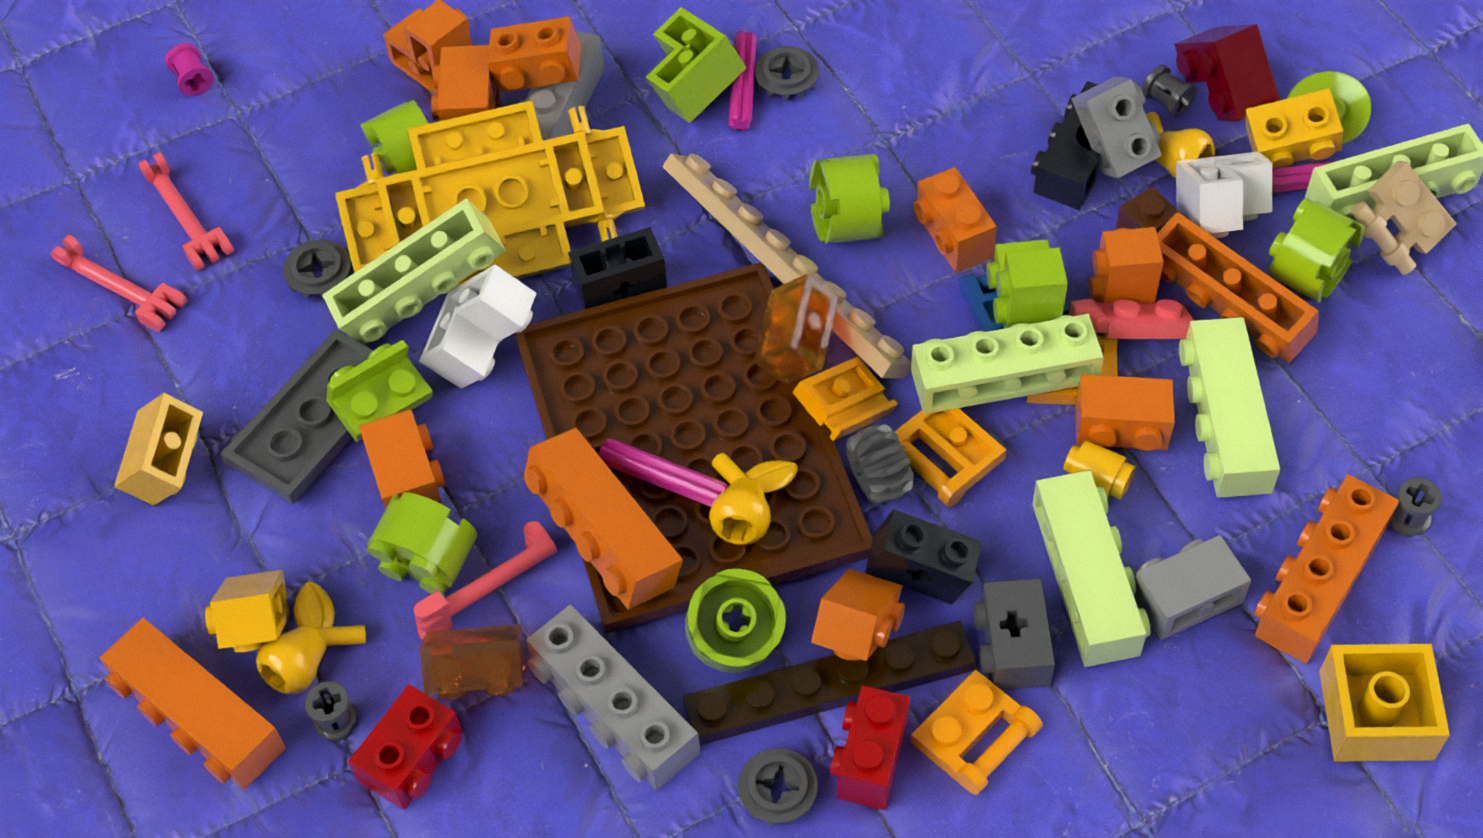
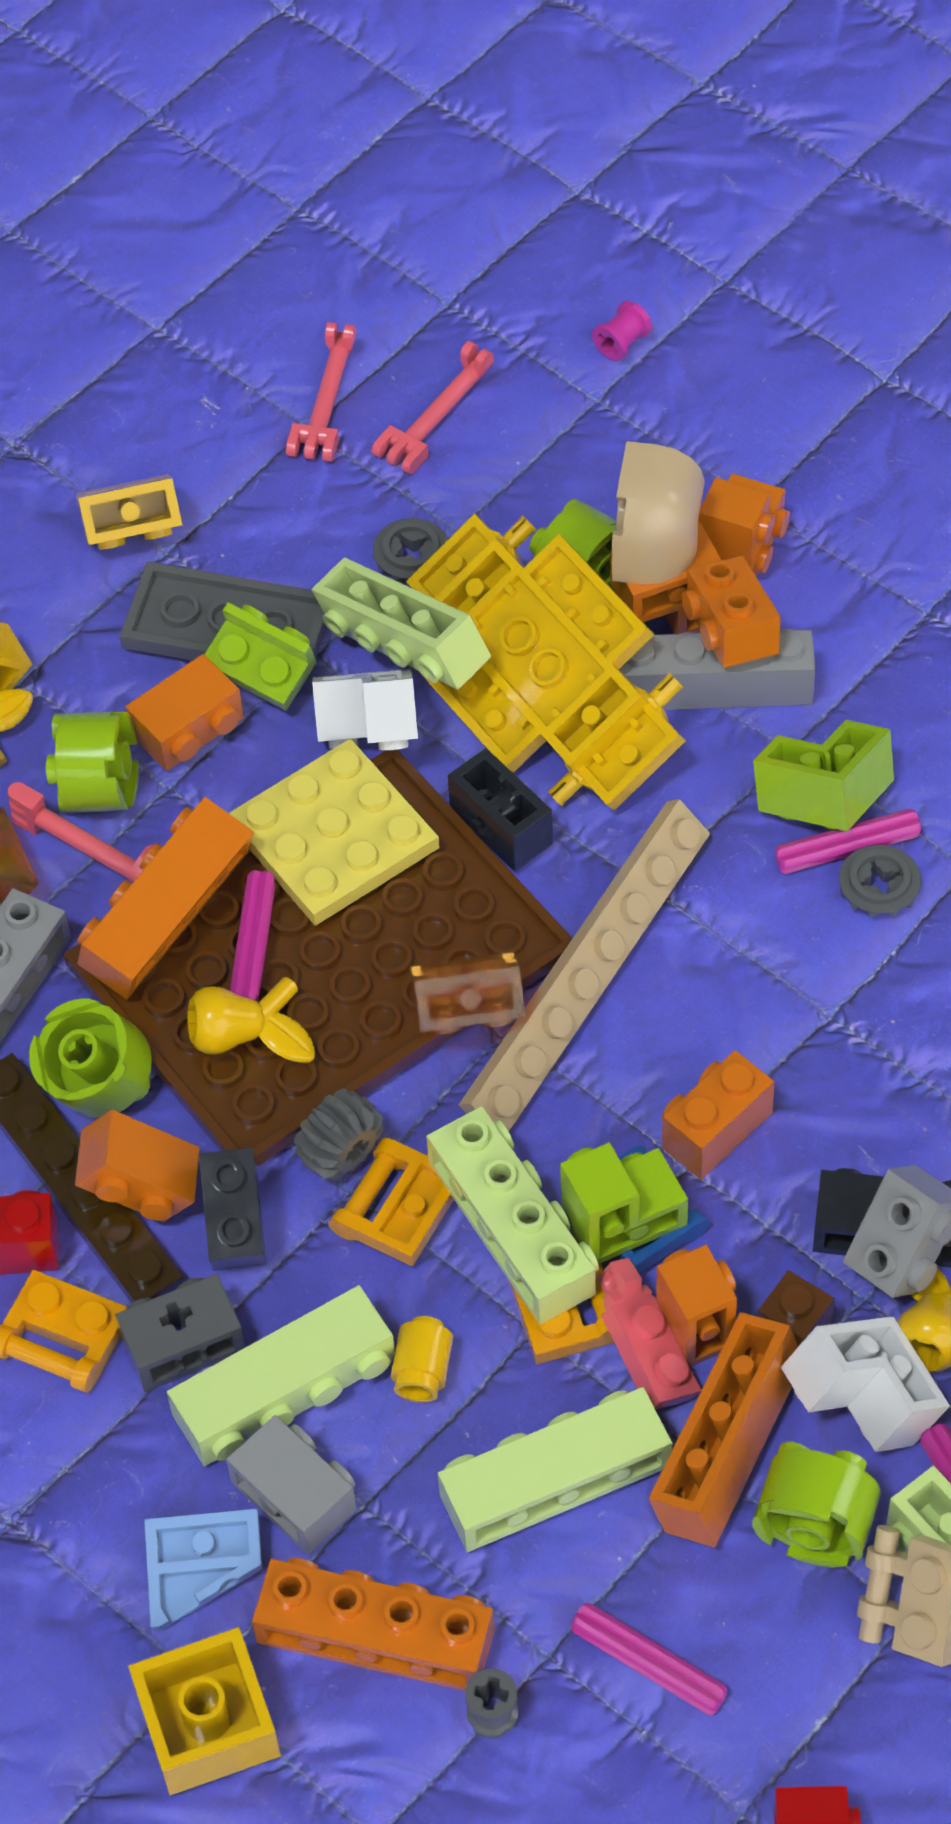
camera: 70 degrees right, 0 degrees up
light orange plate [792,356,898,441] -> none
lime brick [809,154,890,244] -> none
orange brick [1075,374,1175,451] -> none
none -> light blue wing [144,1509,263,1632]
none -> light yellow plate [229,738,439,926]
none -> dark pink axle [572,1603,727,1715]
none -> tan brick [612,441,705,584]

